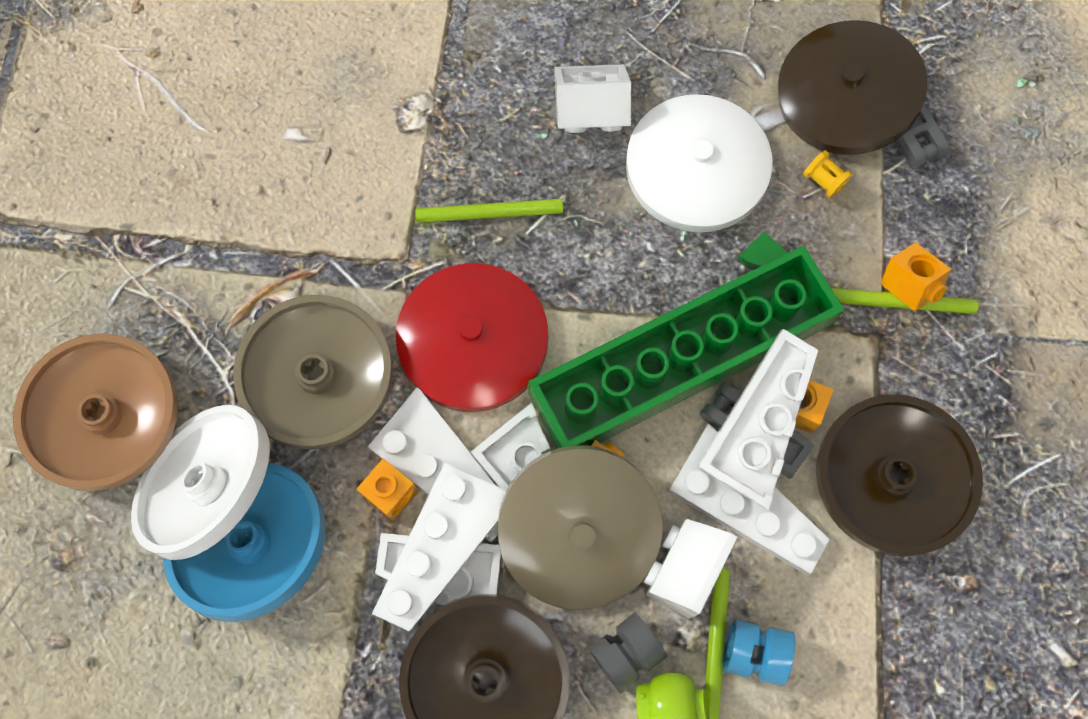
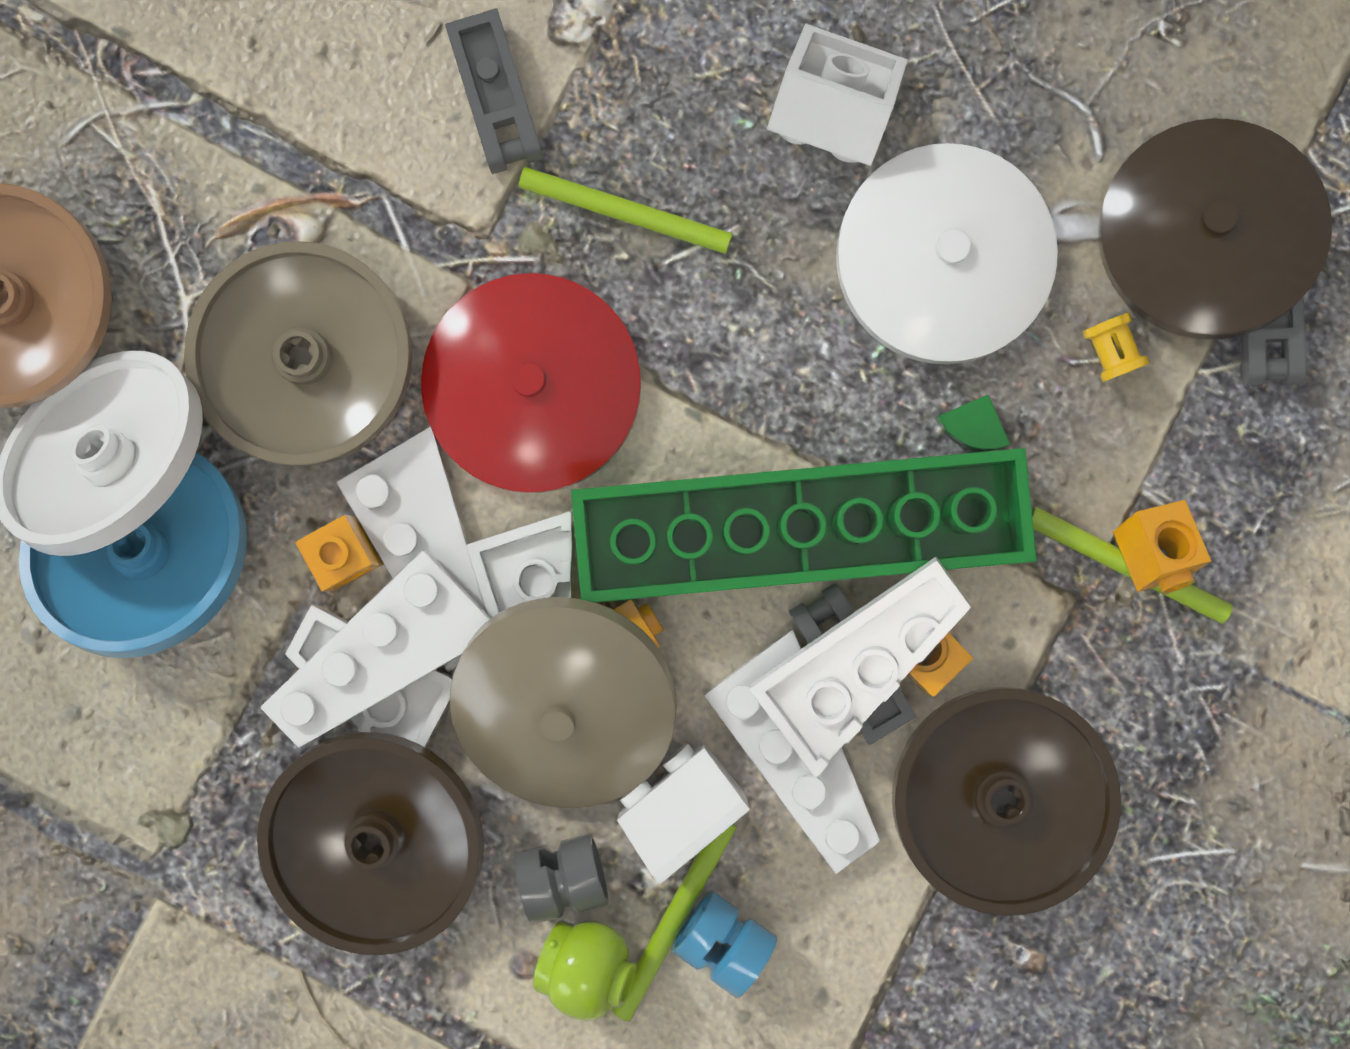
camera: 20 degrees right, 15 degrees up
none -> dark grey plate [445,8,544,175]

